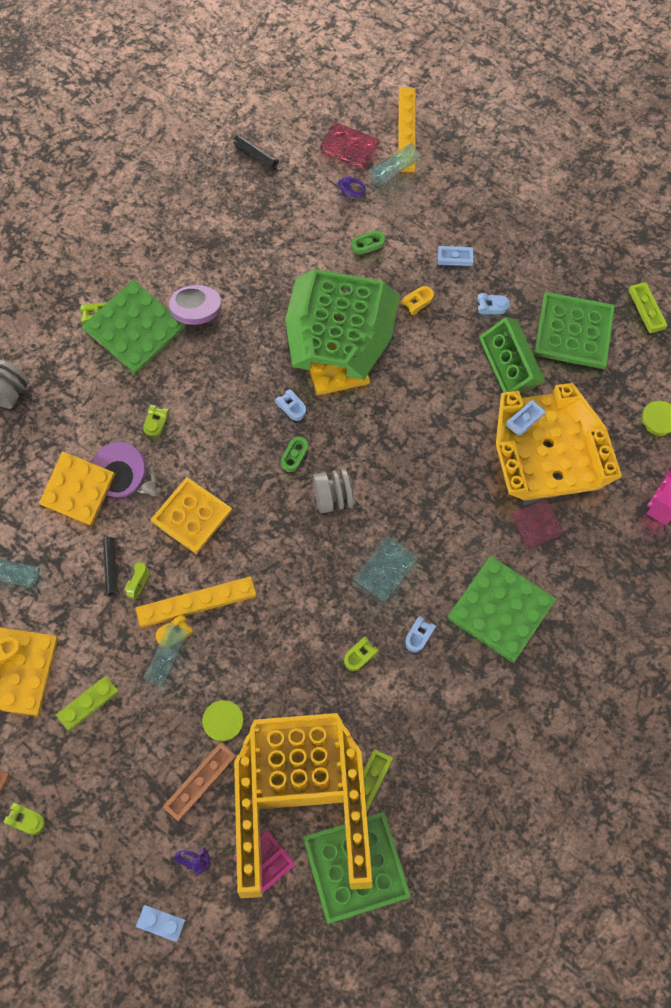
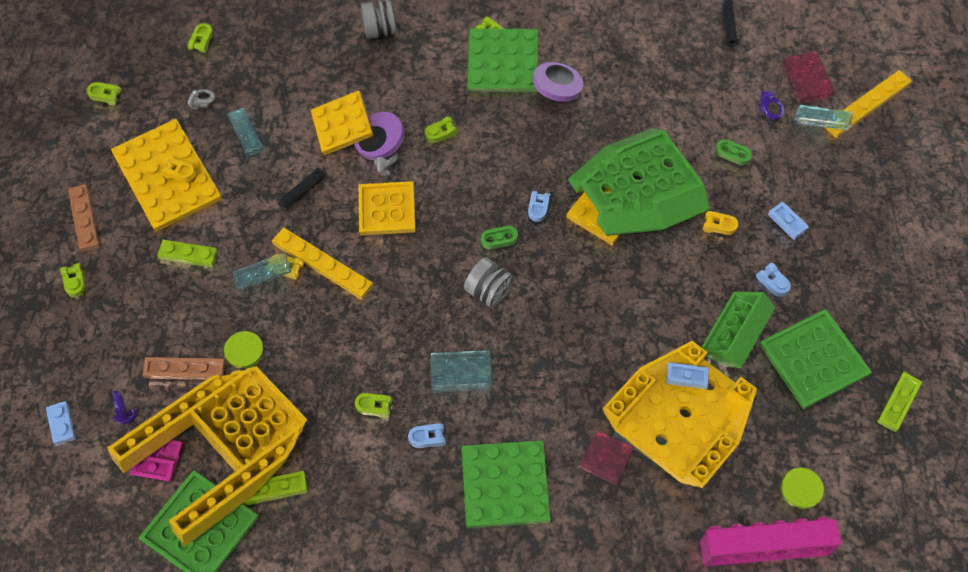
camera: 55 degrees right, 5 degrees down
lime plate [125,562,150,599] -> none

